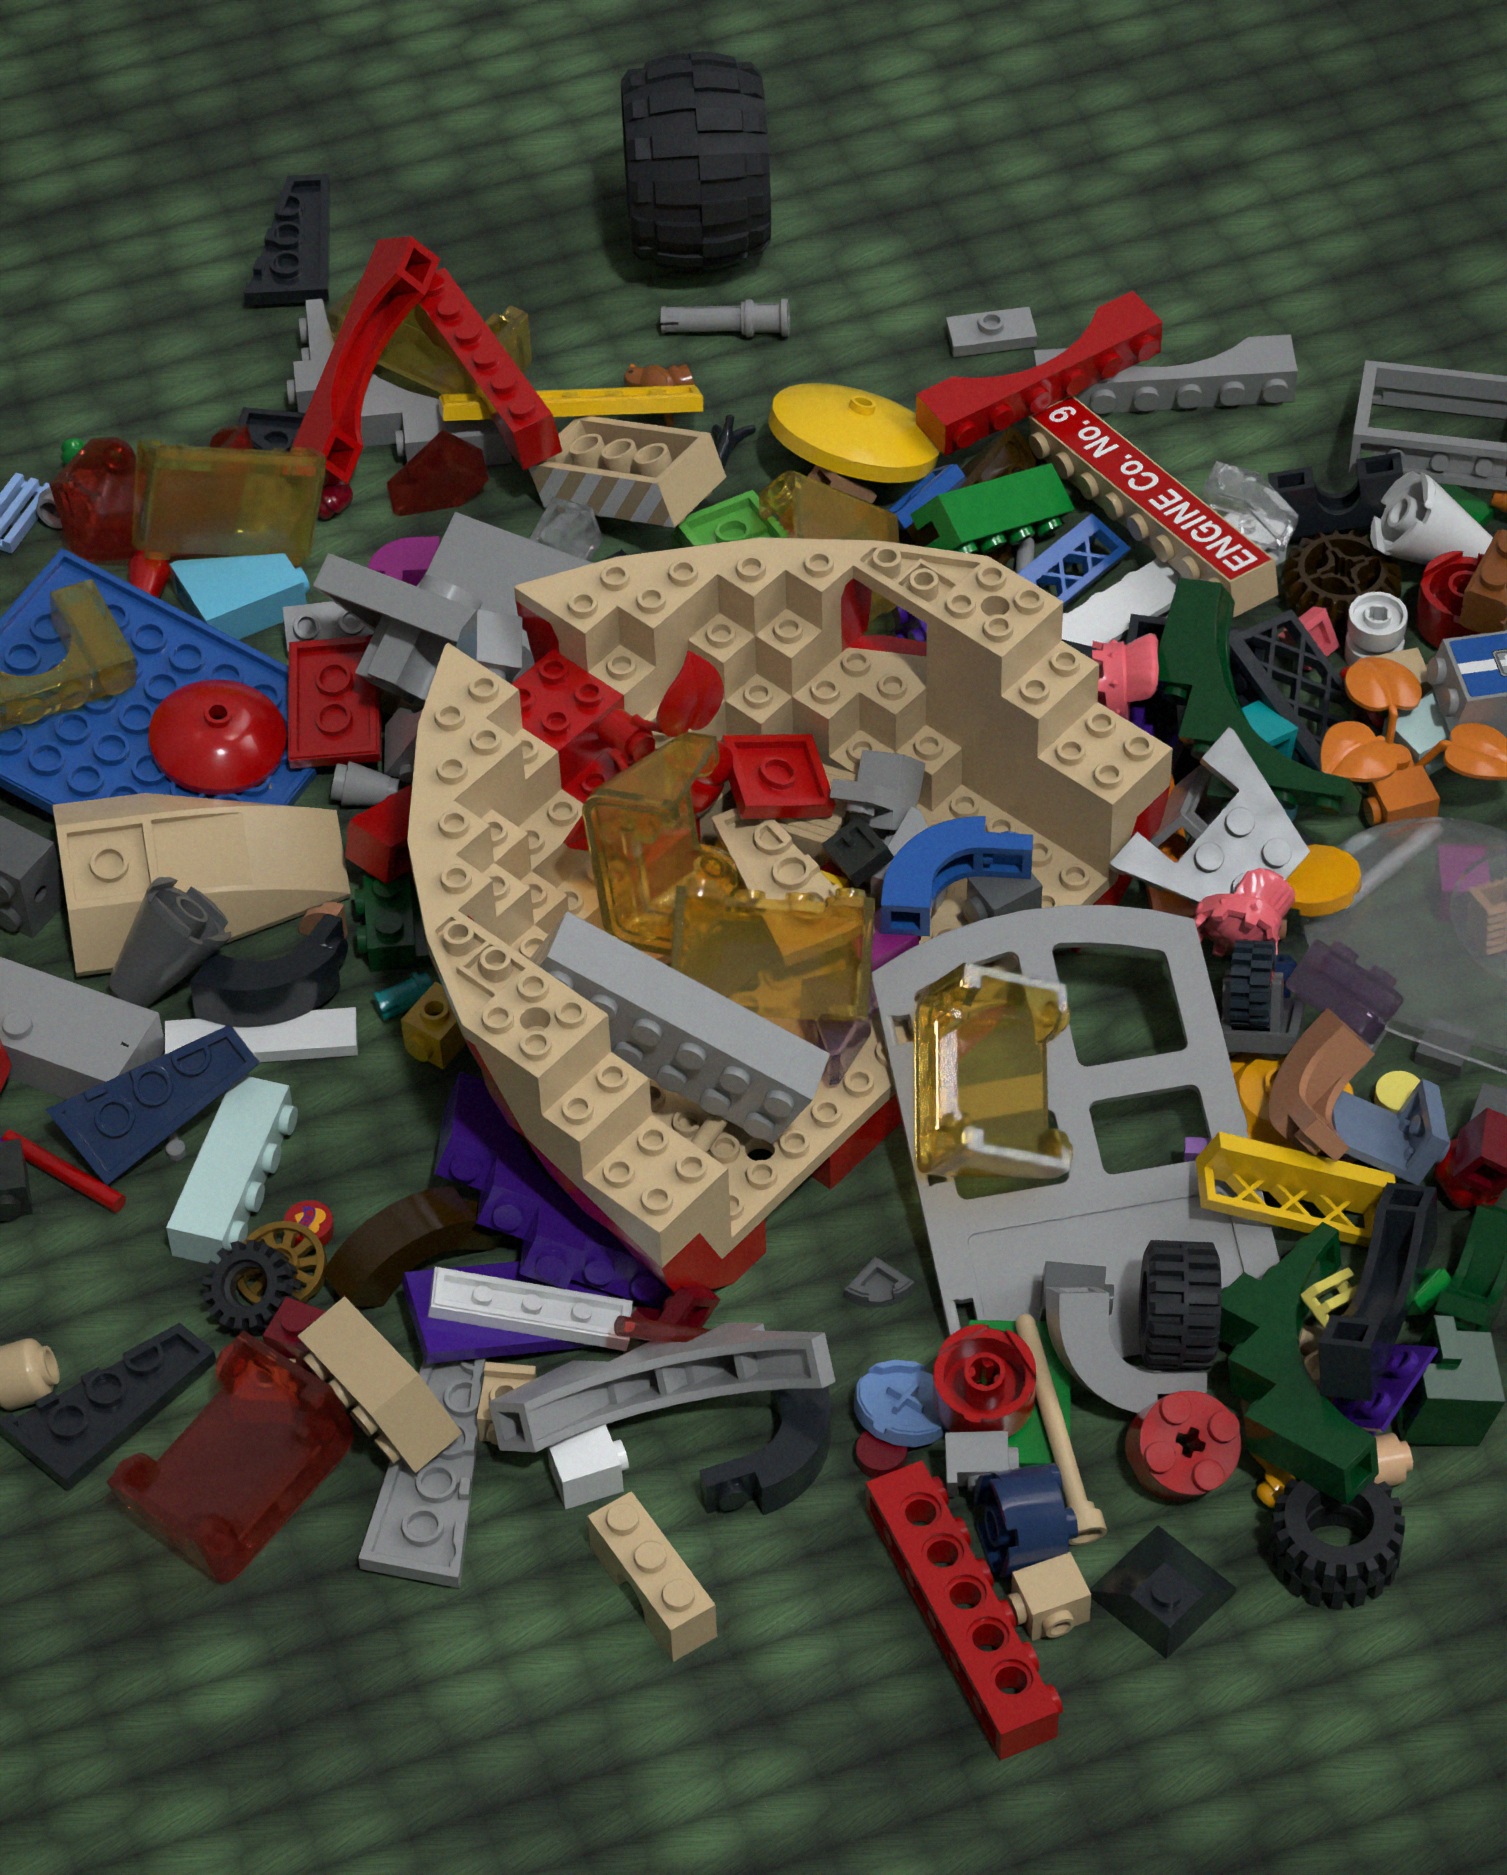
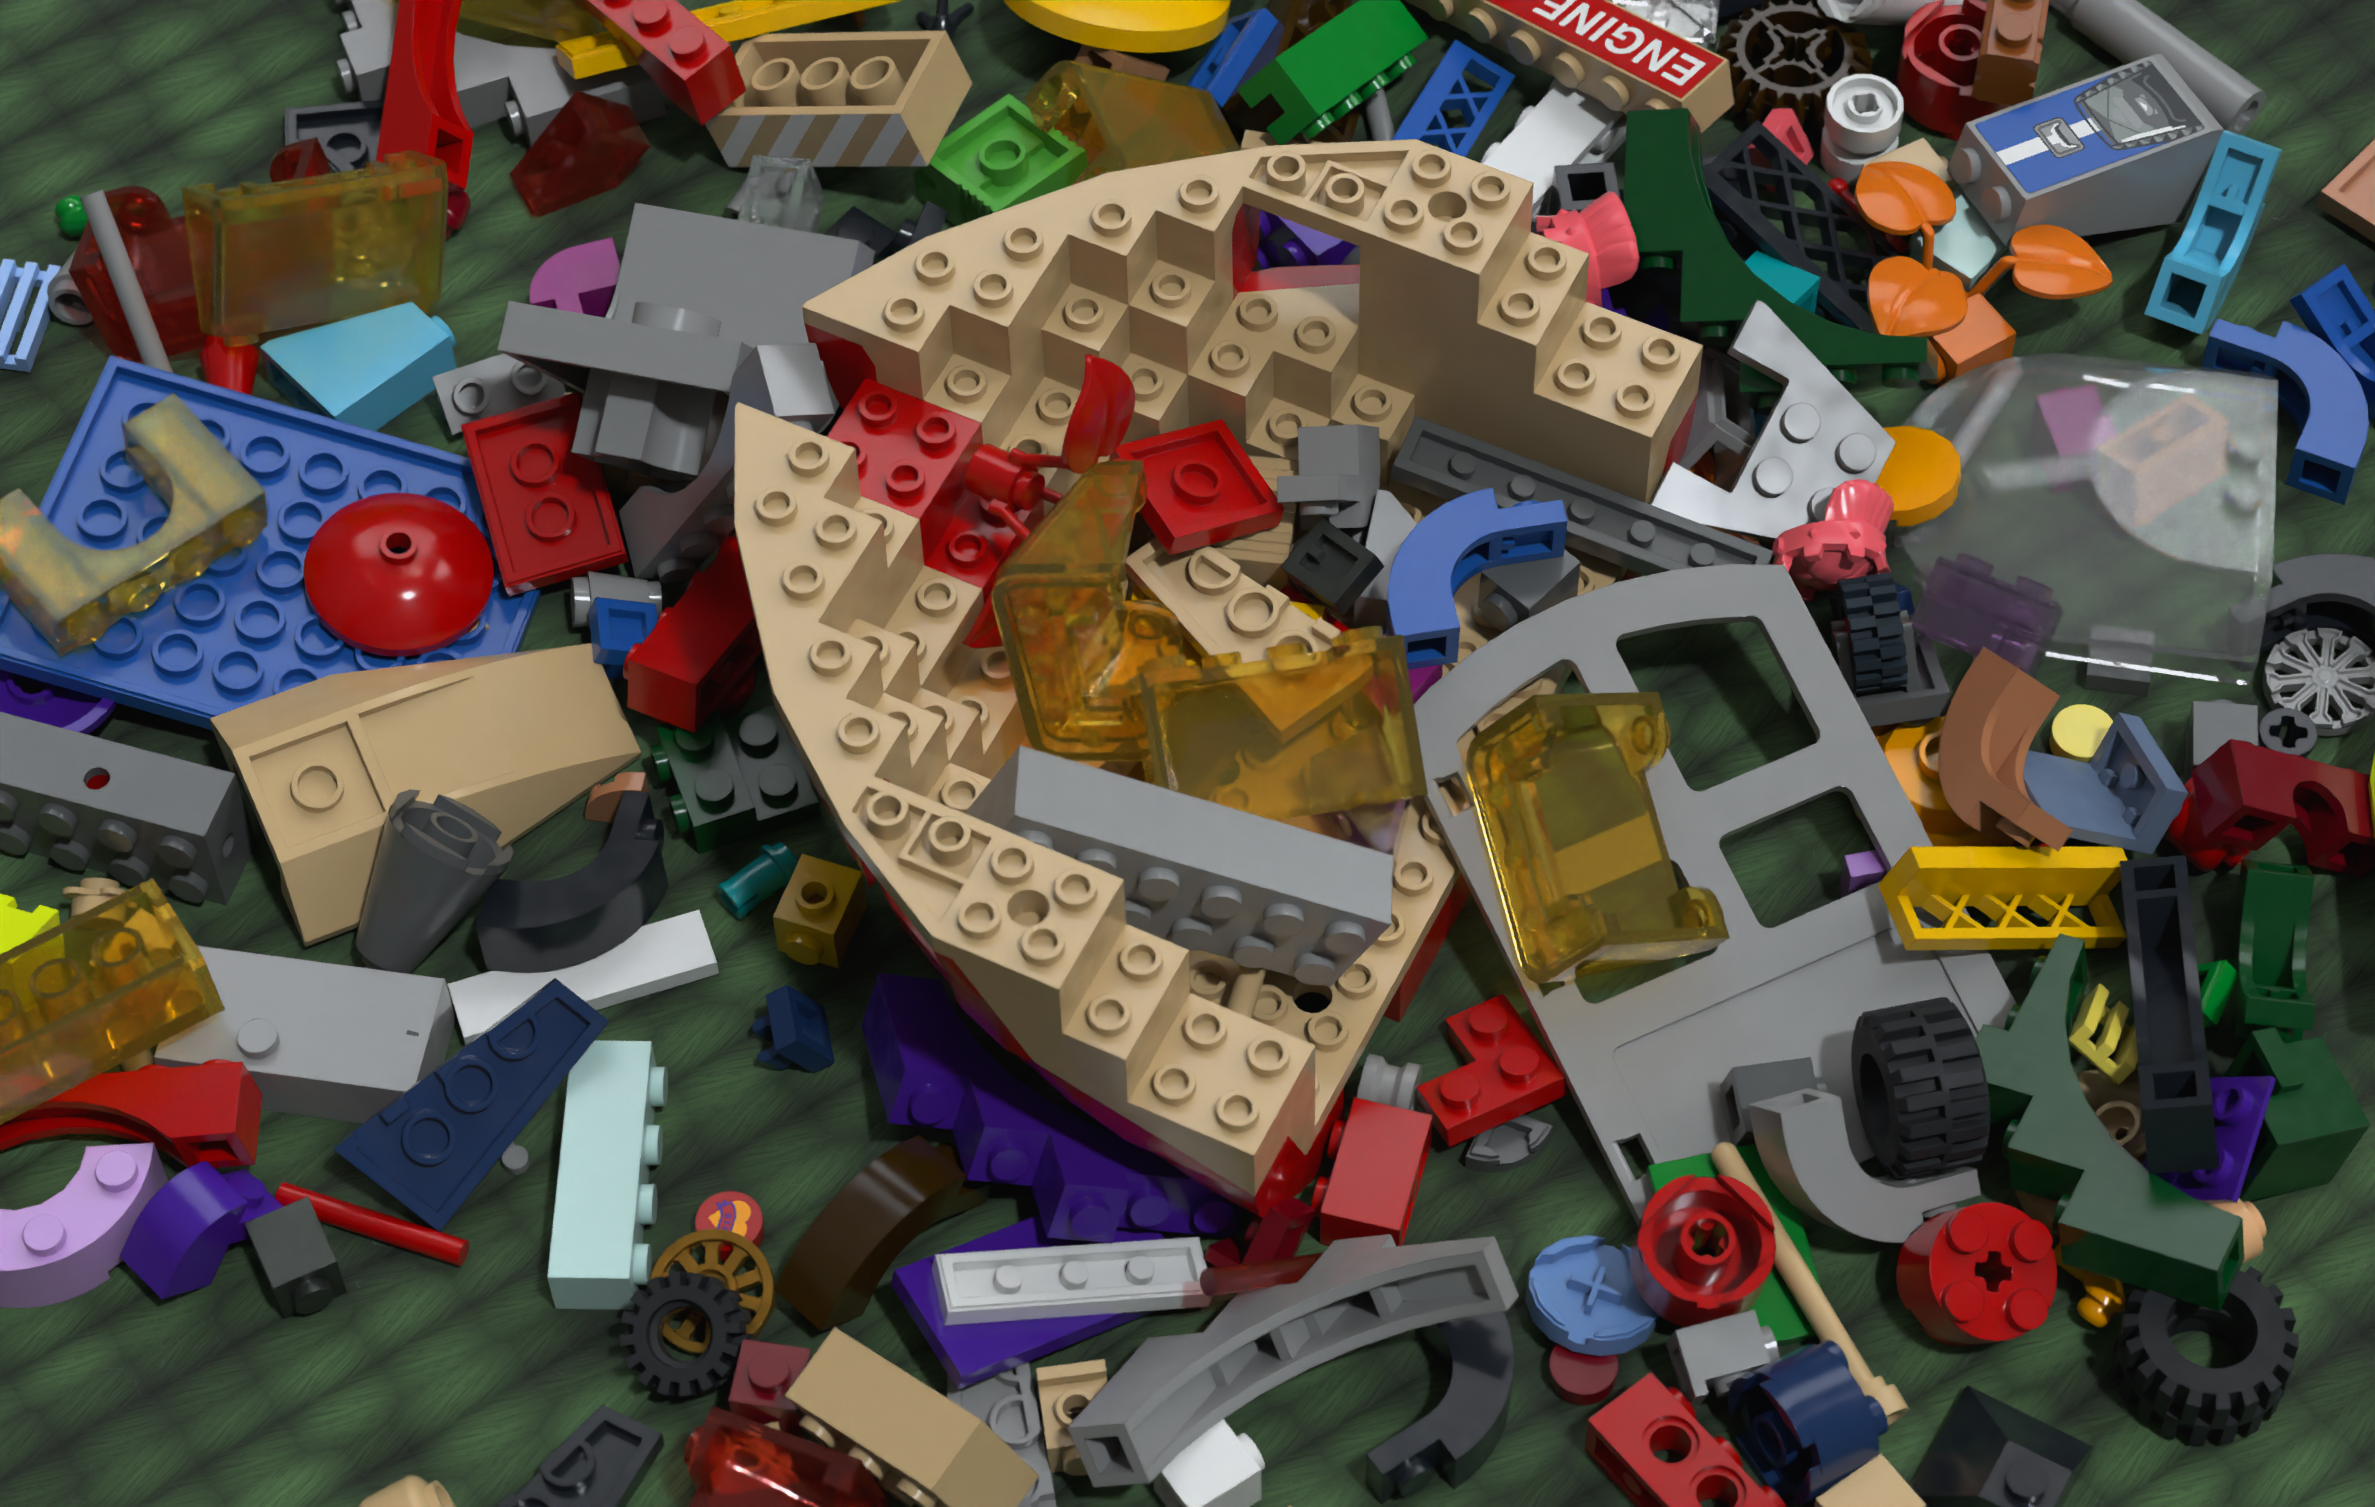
camera: 15 degrees left, 5 degrees up
none -> light grey bar [79,189,173,373]
none -> blue tile [588,597,658,680]
none -> dark blue tile [752,984,835,1074]
none -> red brick [1311,1097,1432,1246]
none -> light grey wheel [1357,1053,1422,1111]
none -> dark grey plate [1390,416,1773,576]
none -> red plate [1416,994,1567,1147]

